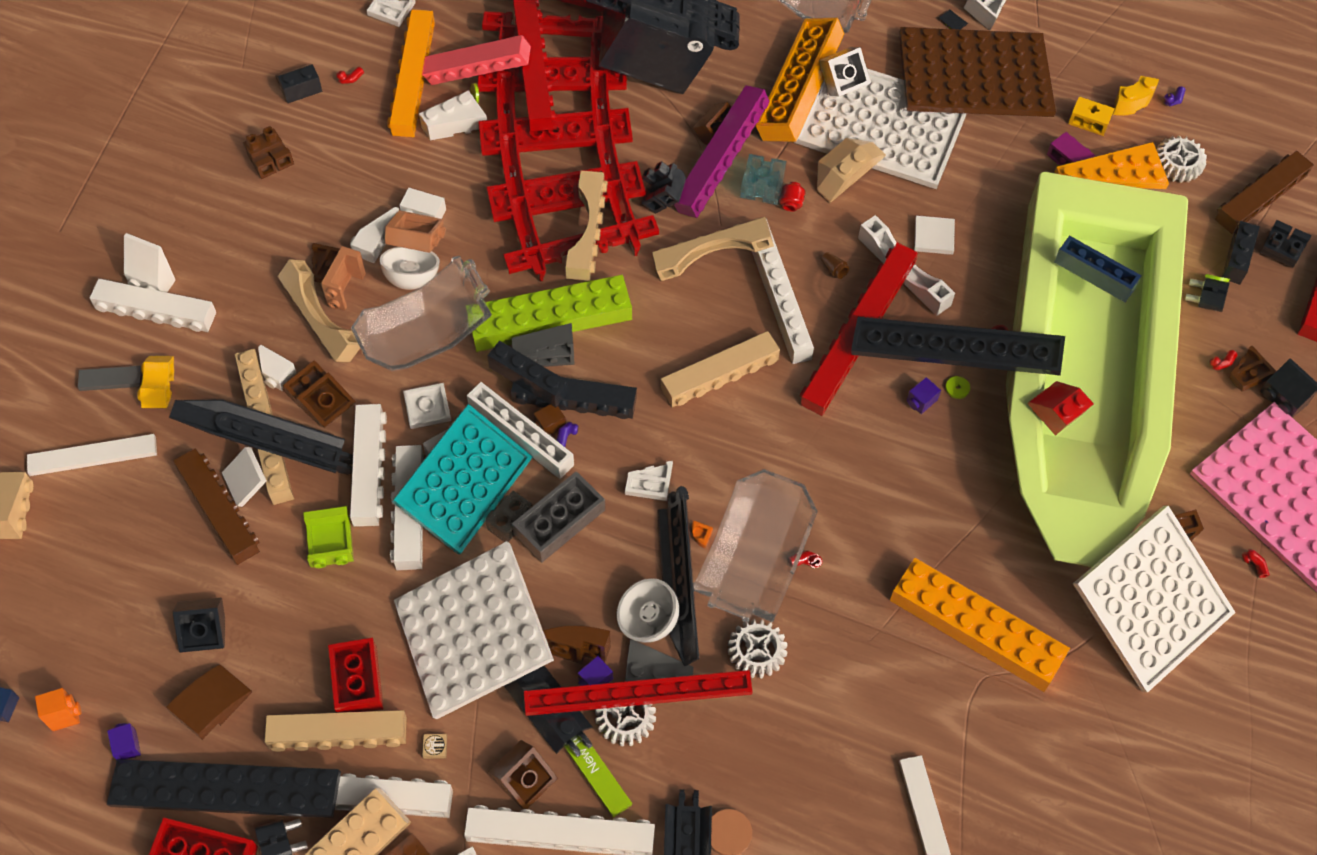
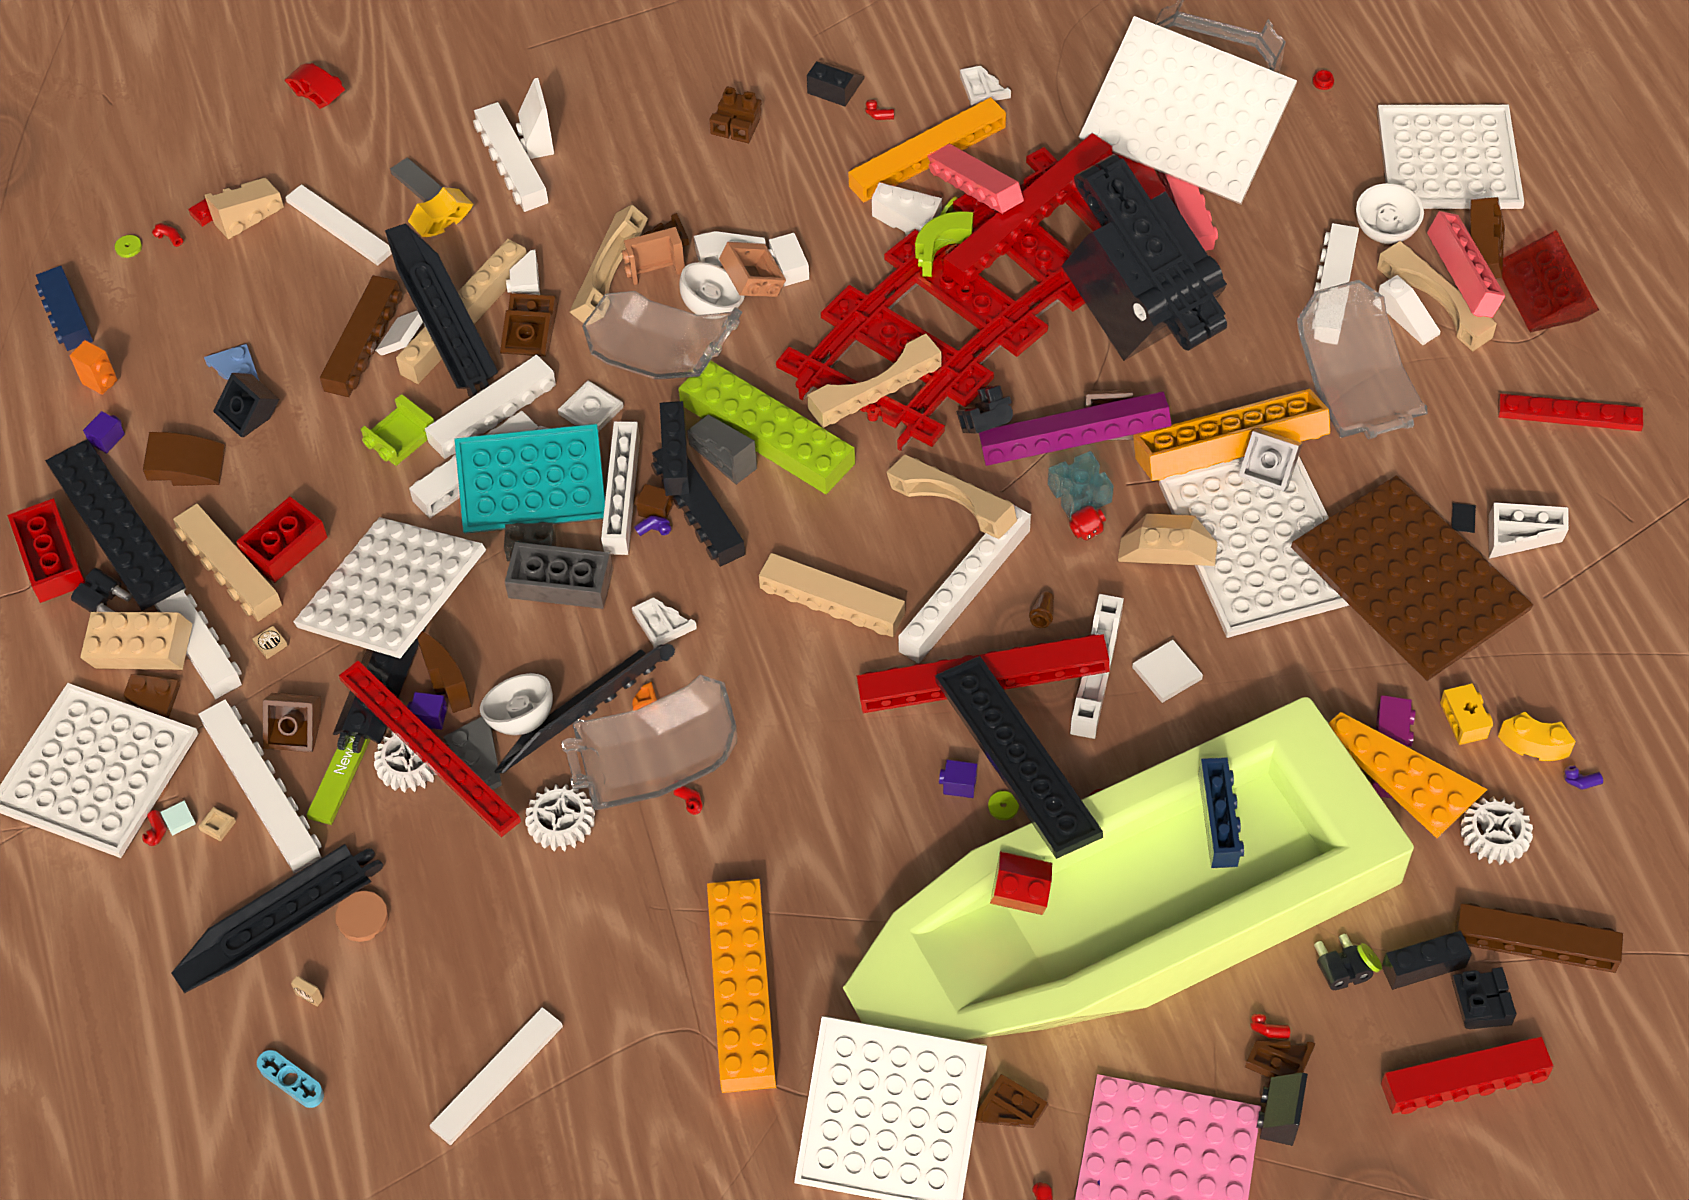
camera: 55 degrees right, 5 degrees down
none -> medium blue wing [204,344,259,380]
none -> lime arch [915,212,973,277]

